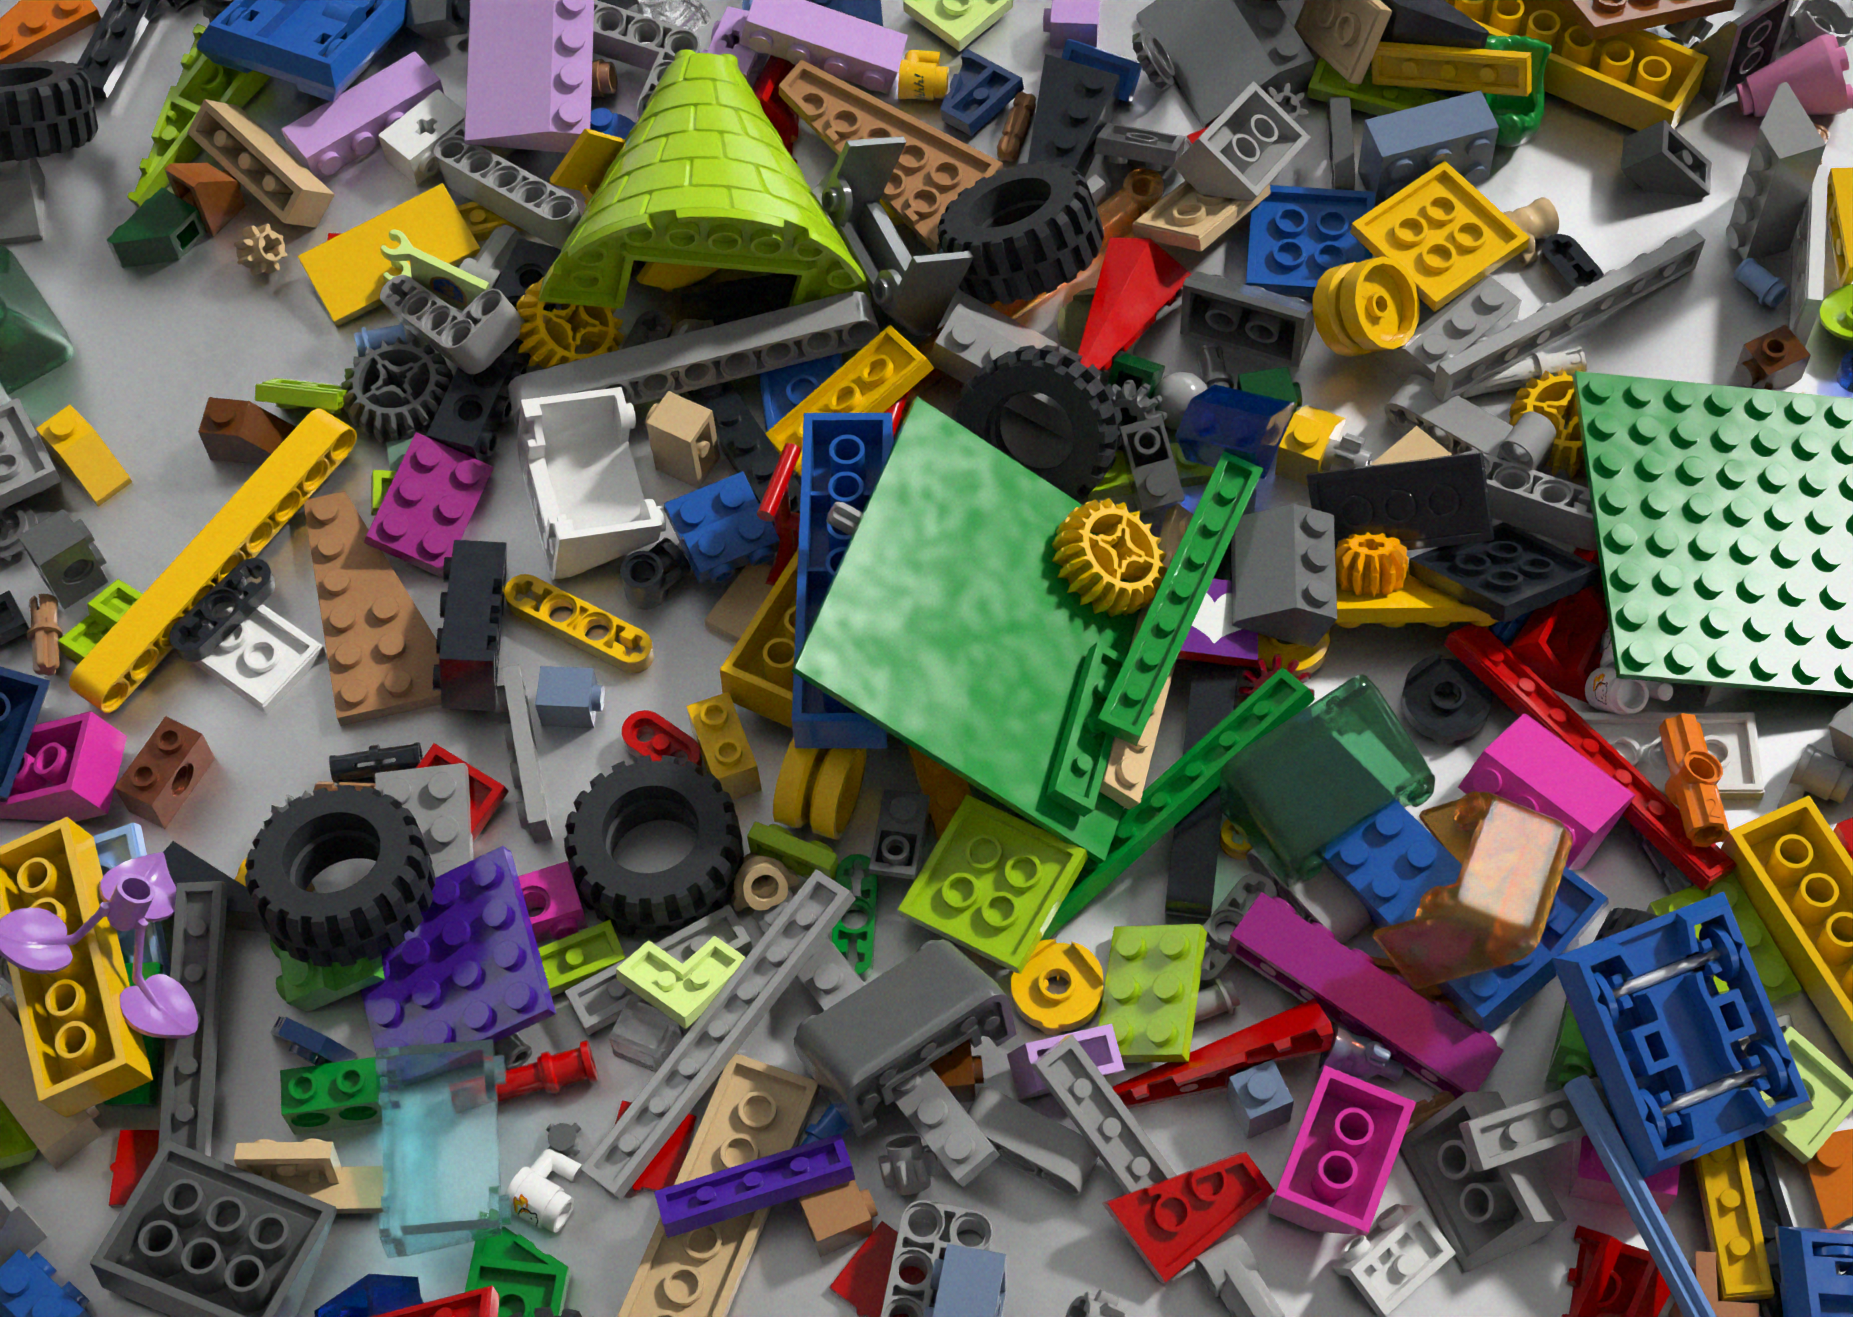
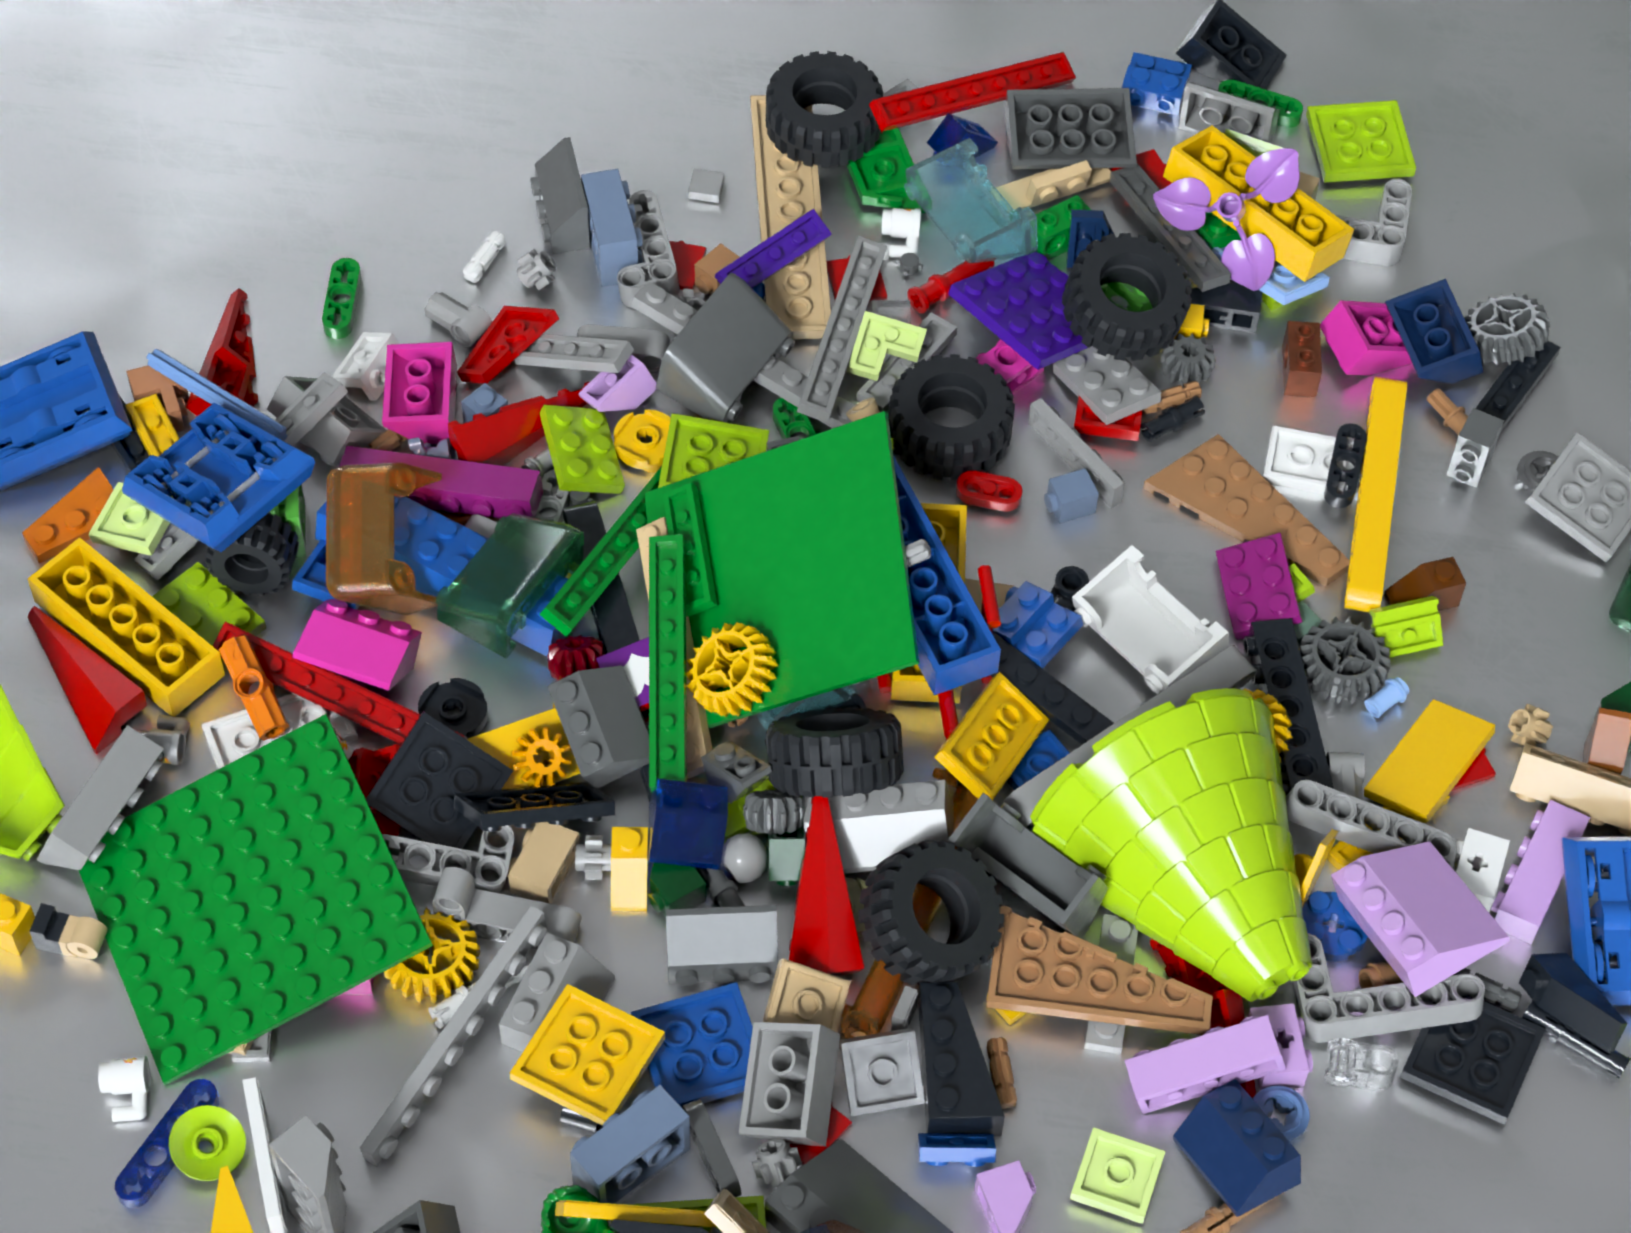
camera: 150 degrees right, 5 degrees down
yellow slope [36,404,132,507] -> none
lime slope [58,579,142,664] -> none
yellowish green flag [380,229,489,311] -> none
light grey beam [380,275,525,374] -> none
black wedge [433,540,507,711] -> none
yellow beam [504,574,654,673] -> none
lime plate [538,920,626,996] -> none
tan brick [645,391,720,489] -> none
yellow brick [686,692,762,800] -> none
yellow piece [898,50,949,101] -> none
dark blue wing [940,49,1024,136] -> none
flat silver gear [1132,29,1175,90] -> none
yellow wheel [1312,256,1420,357] -> none
tan piece [1504,197,1559,267] -> none
black beam [1540,234,1604,296] -> none
reddish brown brick [1735,325,1811,390] -> none

